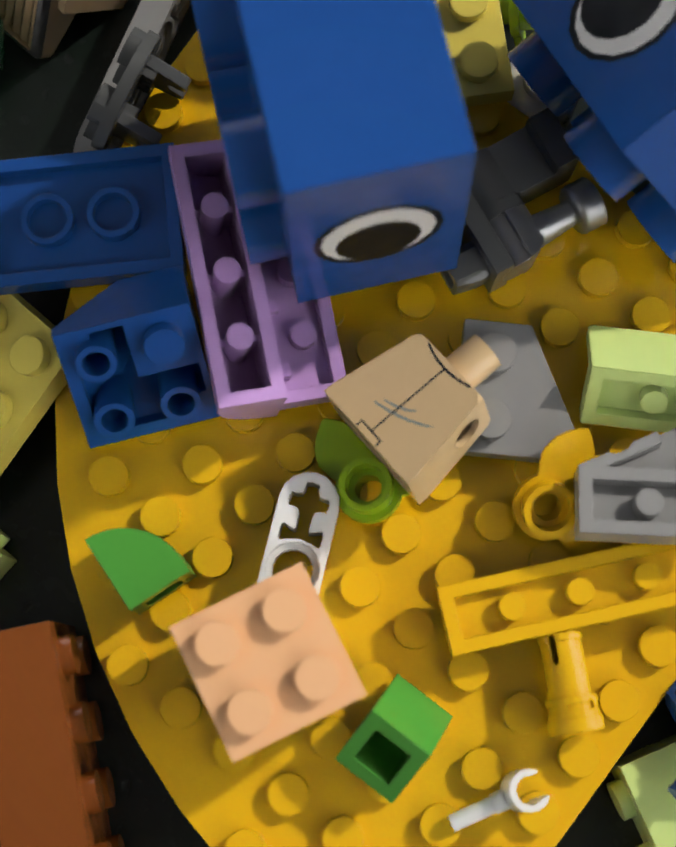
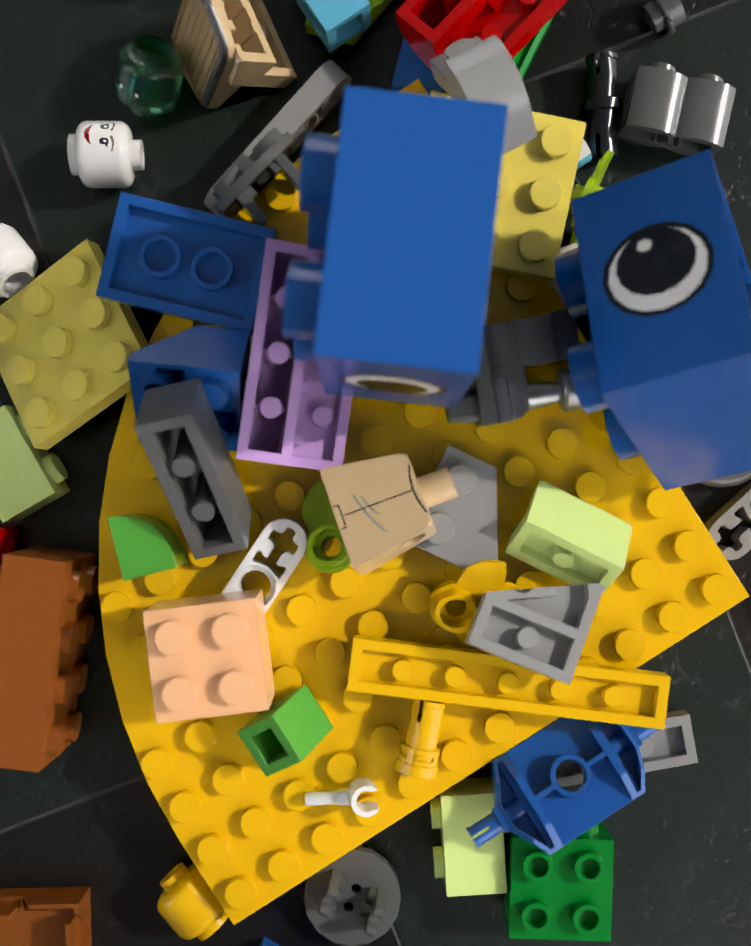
camera: 20 degrees right, 10 degrees up
none -> dark grey brick [134,378,252,560]

